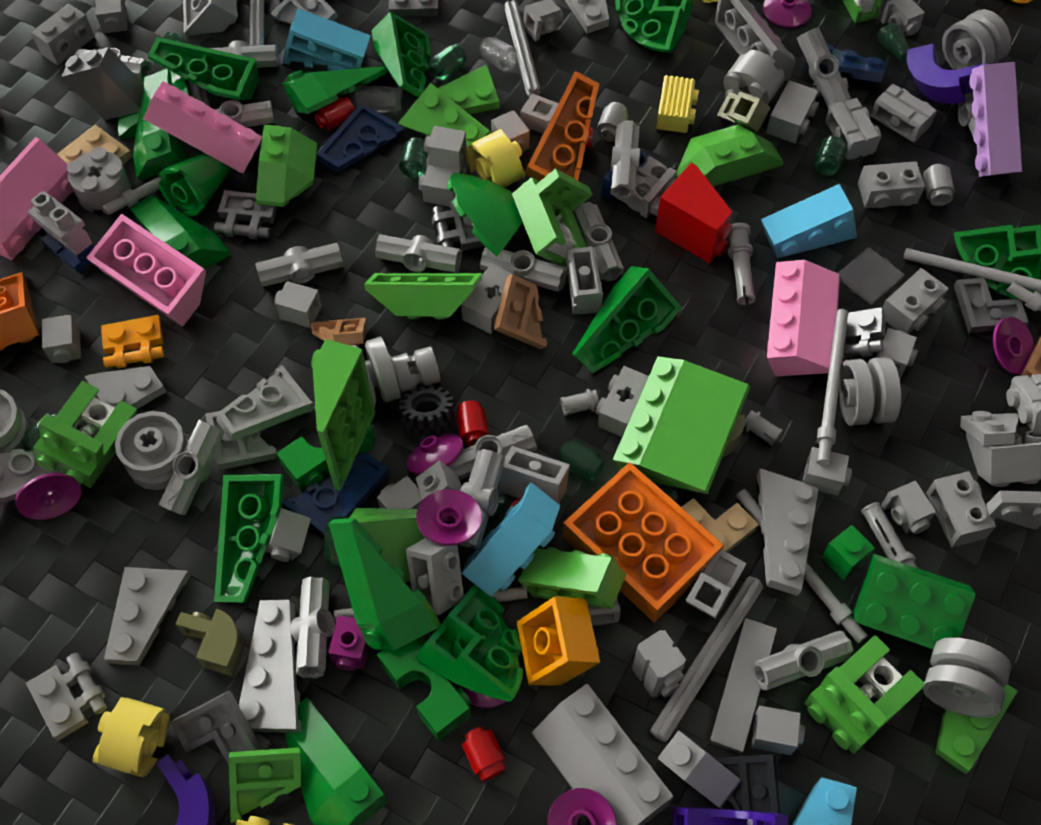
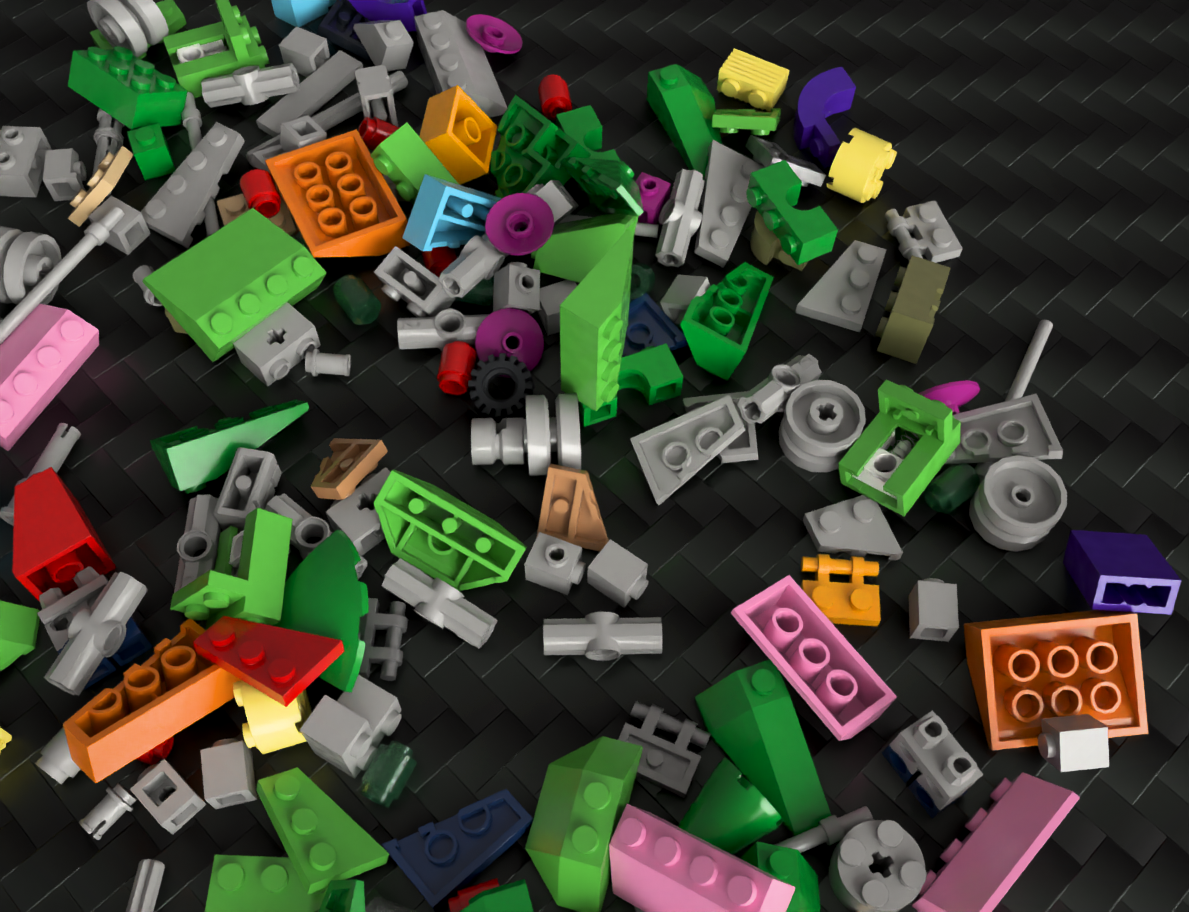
camera: 165 degrees left, 0 degrees up
none -> tan plate [68,146,134,227]
none -> red wing [193,616,345,707]
none -> red brick [240,169,281,219]
none -> red brick [358,117,400,151]
none -> light grey brick [524,532,586,595]
none -> green arch [746,160,838,265]
none -> olive wedge [875,255,951,364]

